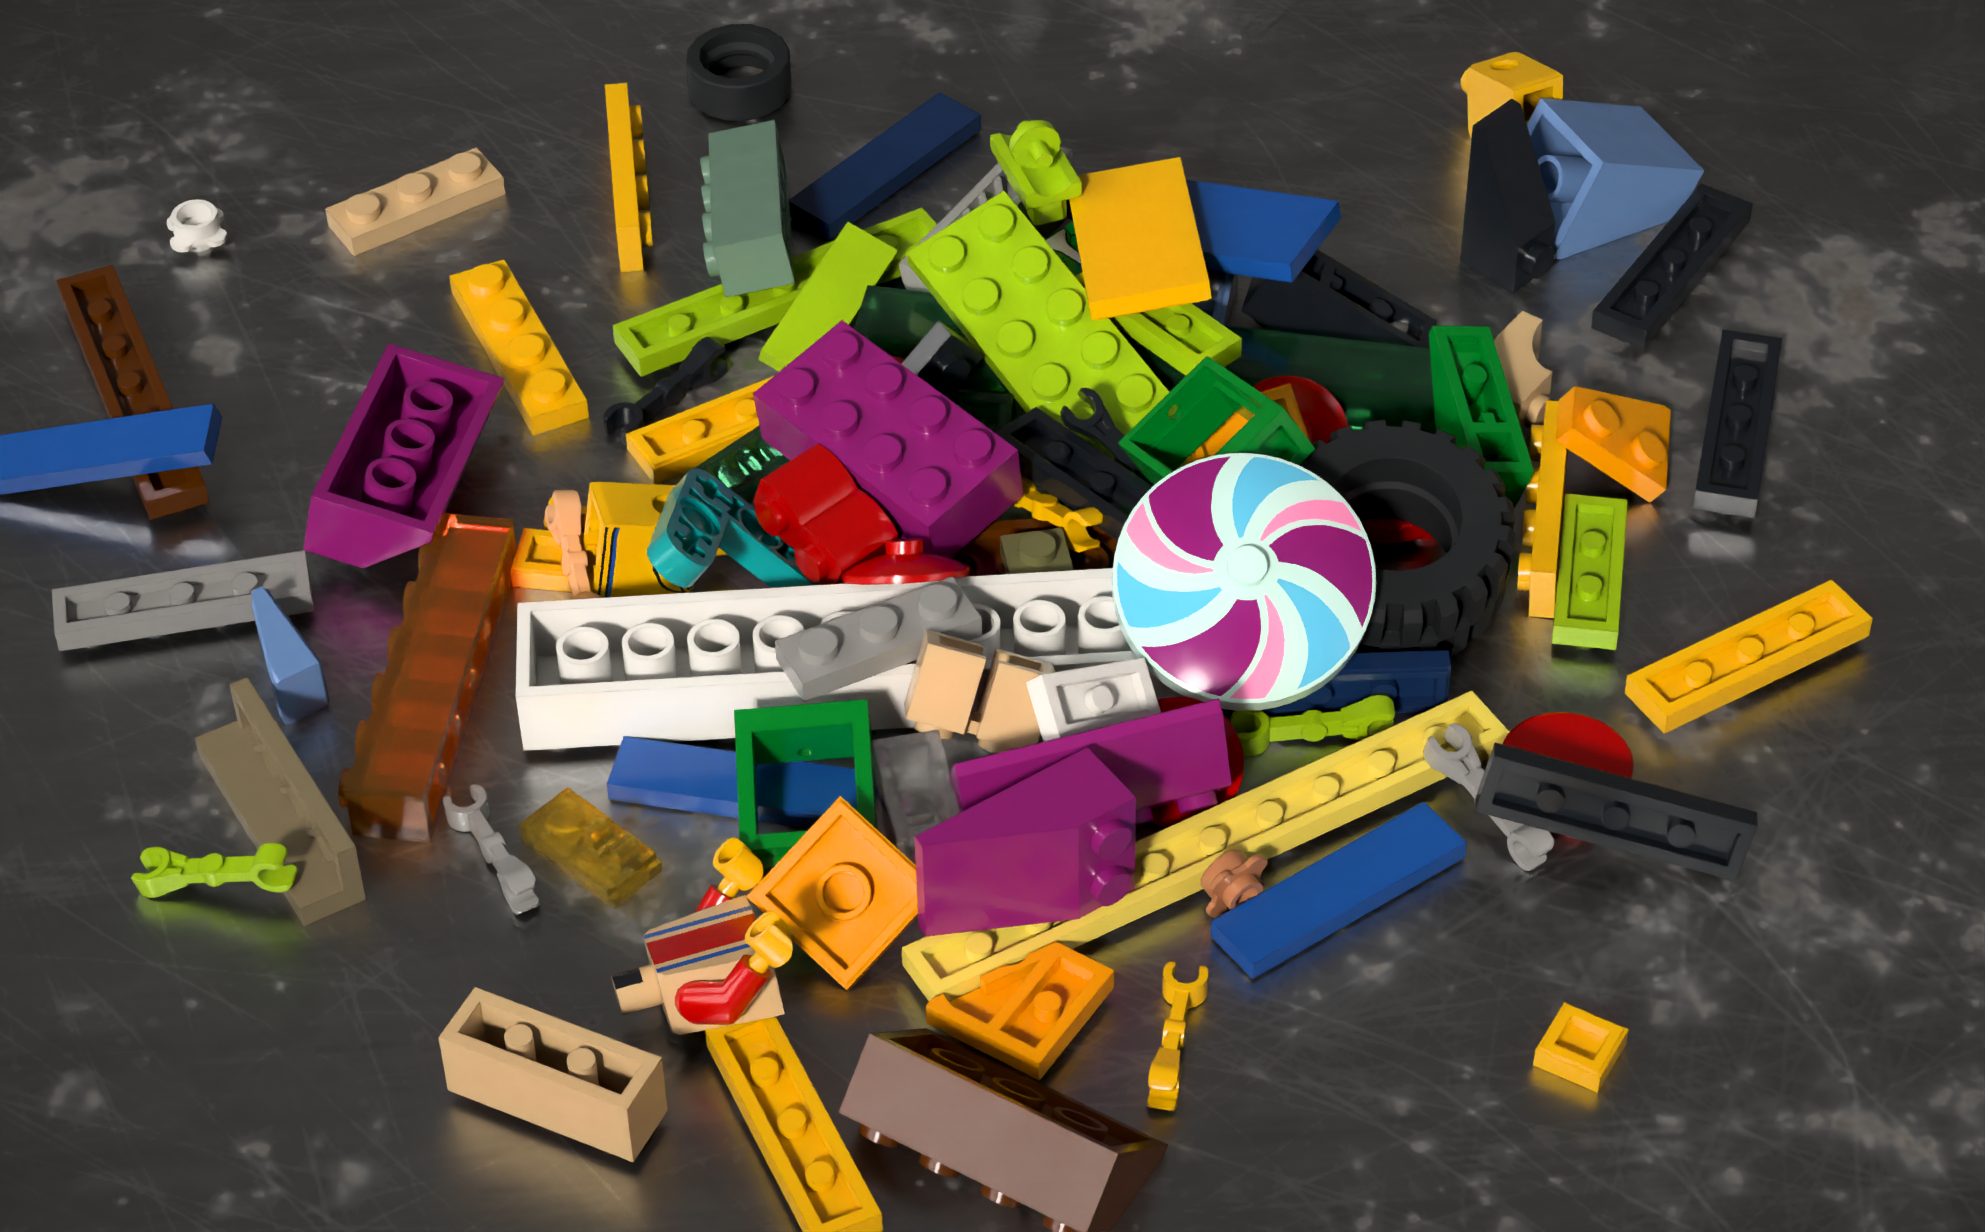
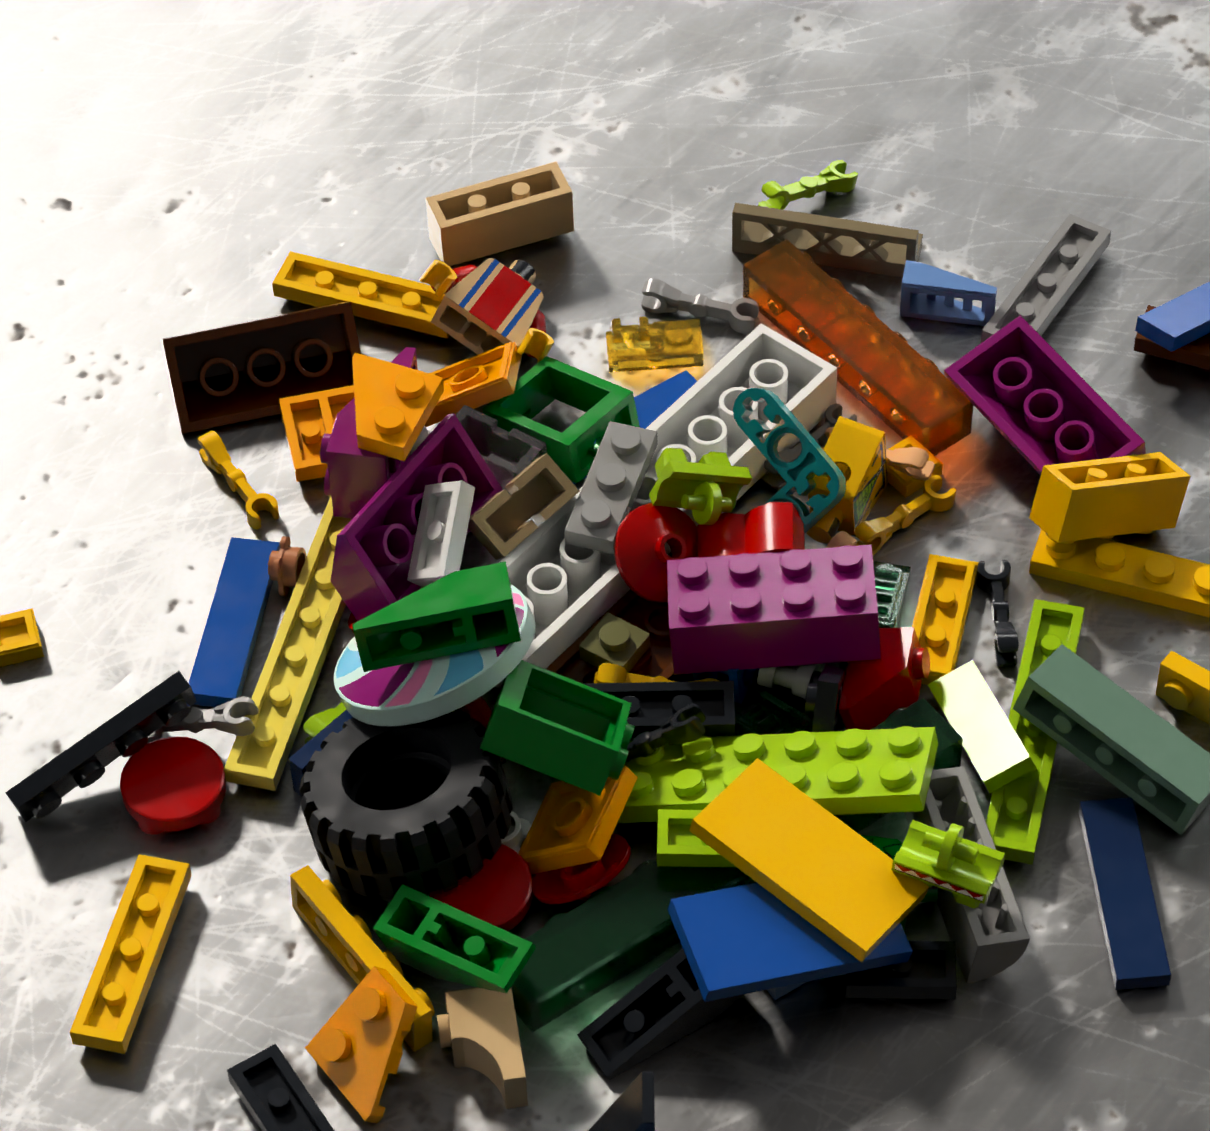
camera: 135 degrees right, 5 degrees up
lime plate [1552,493,1628,650] -> none
none -> light orange wing [352,353,444,461]
none -> green slope [353,561,521,672]
none -> lime hips [649,448,752,526]
none -> yellow brick [1029,452,1190,544]

